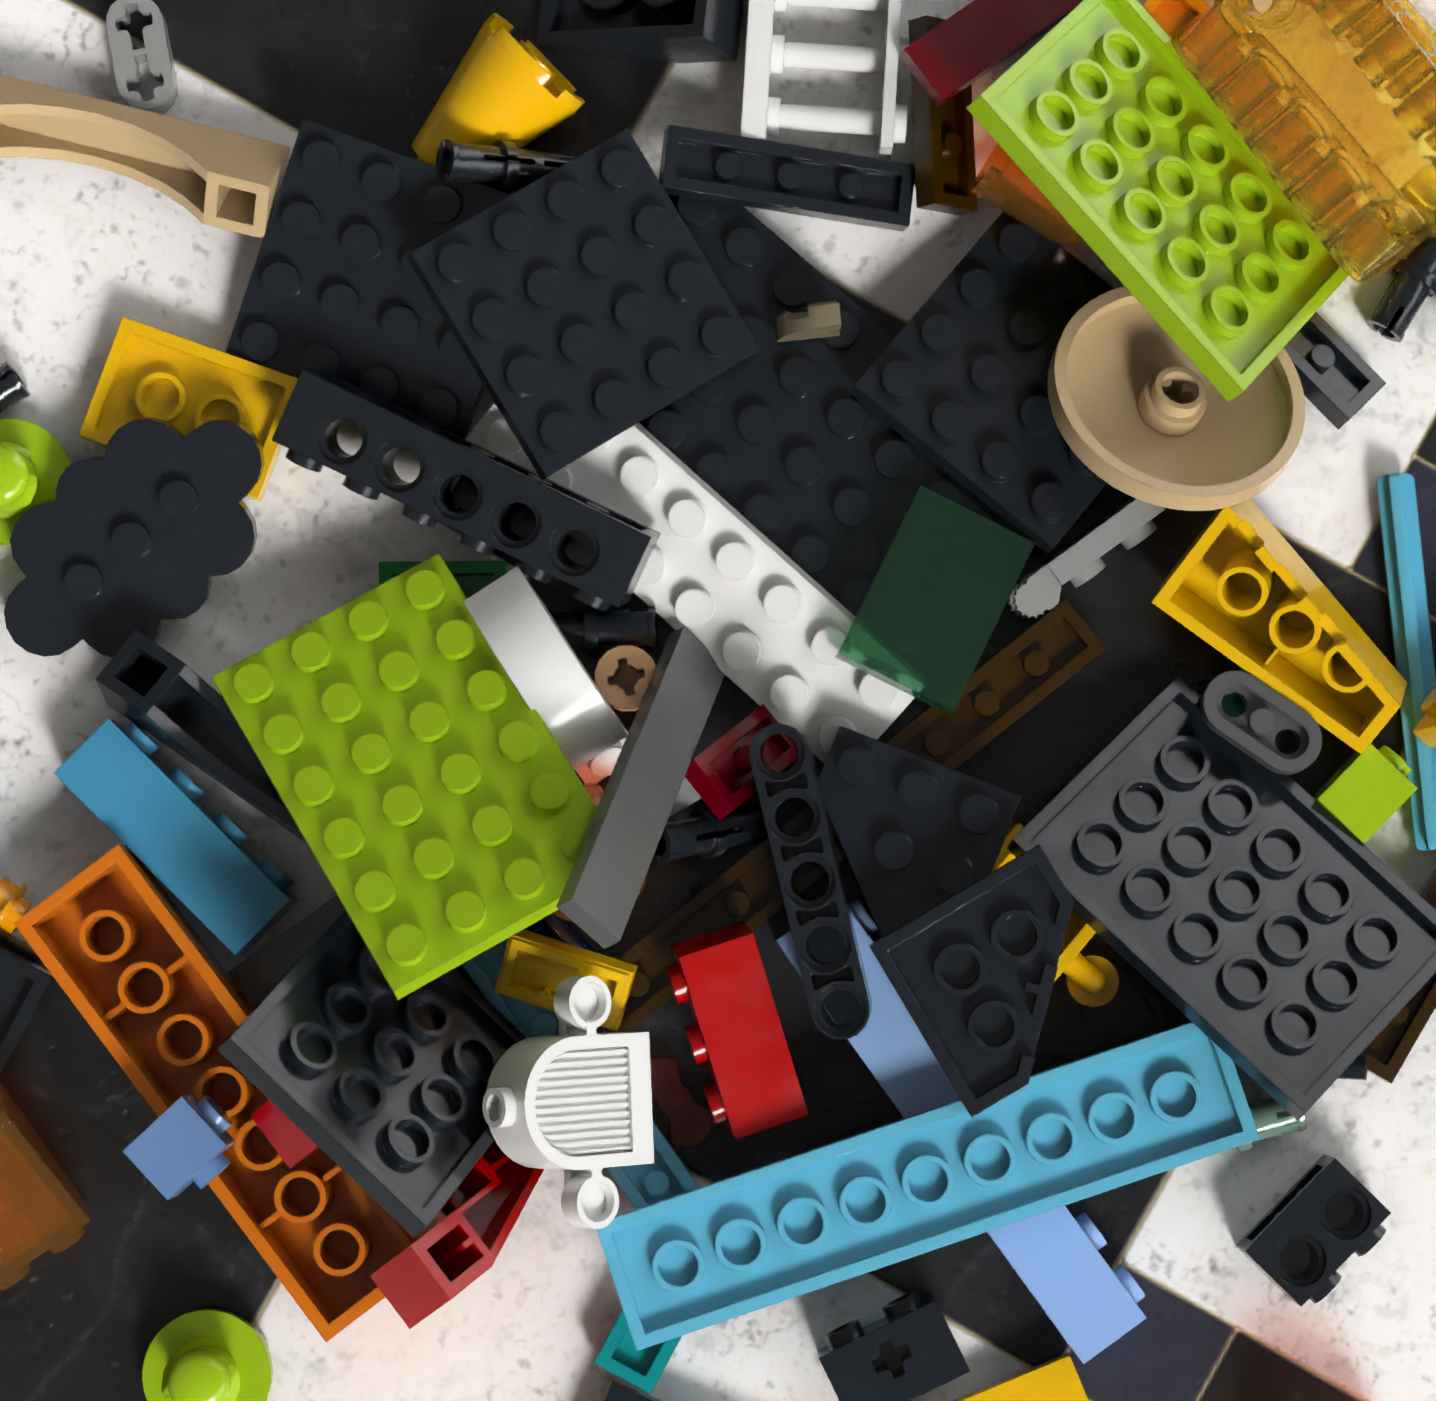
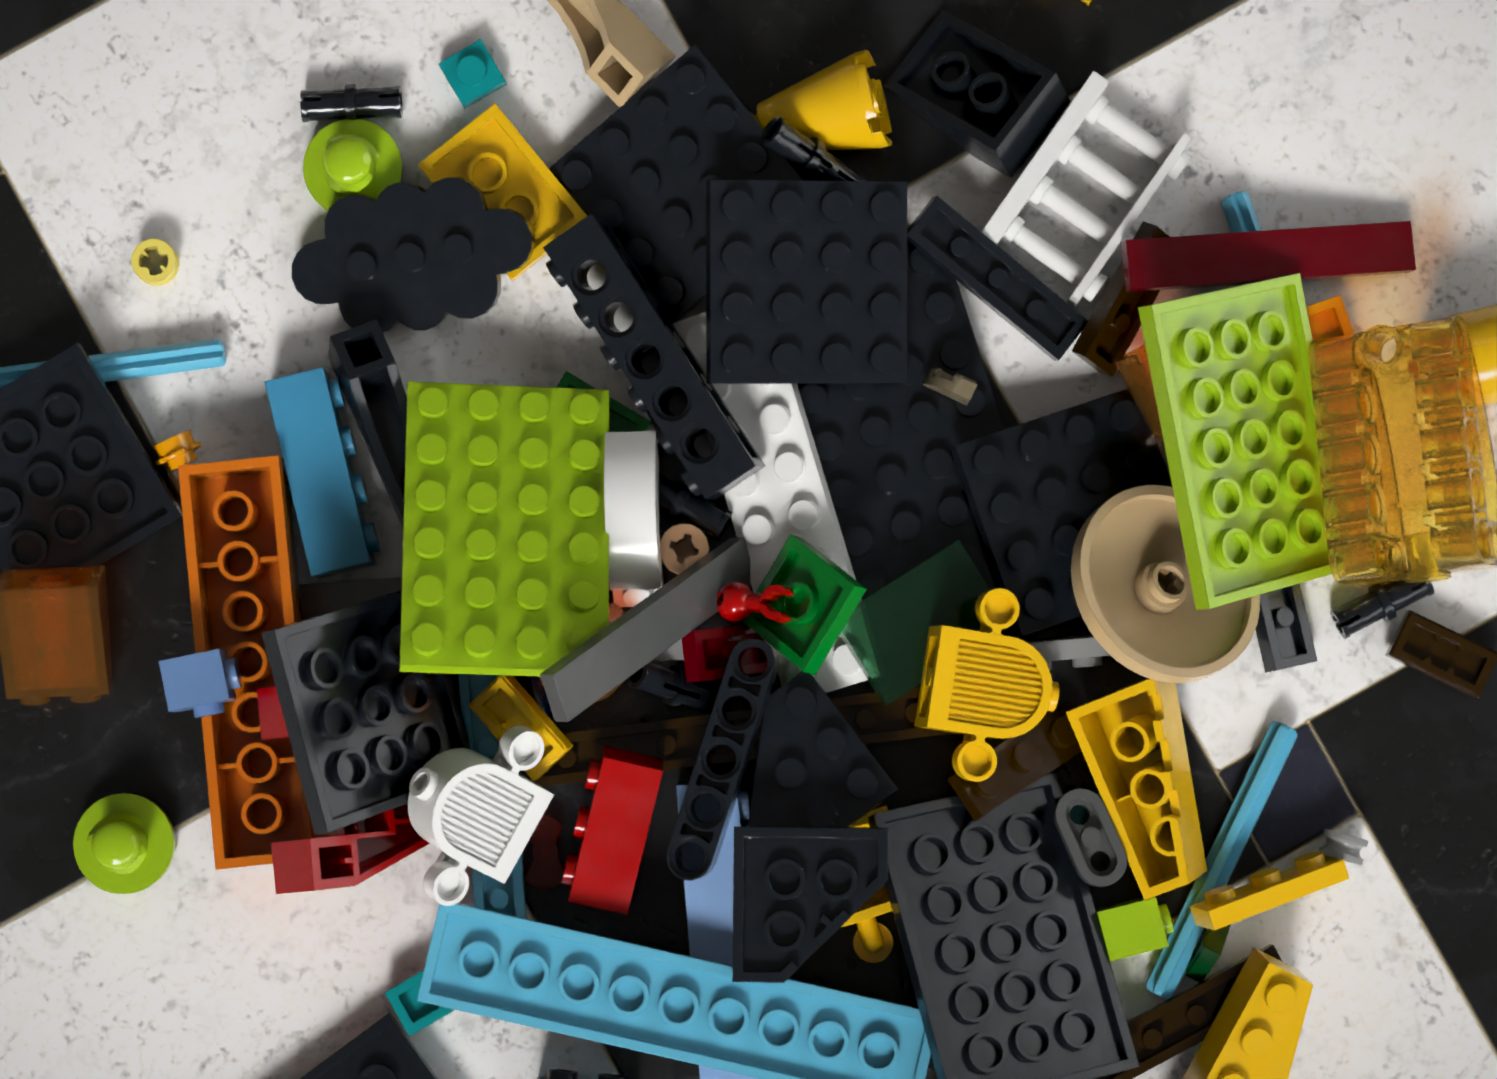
camera: 30 degrees right, 0 degrees up
none -> teal plate [438,39,507,109]
none -> red arm [716,582,794,623]
none -> green plate [741,534,867,675]
none -> yellow piece [914,588,1059,782]
none -> dark brown plate [947,701,1082,822]

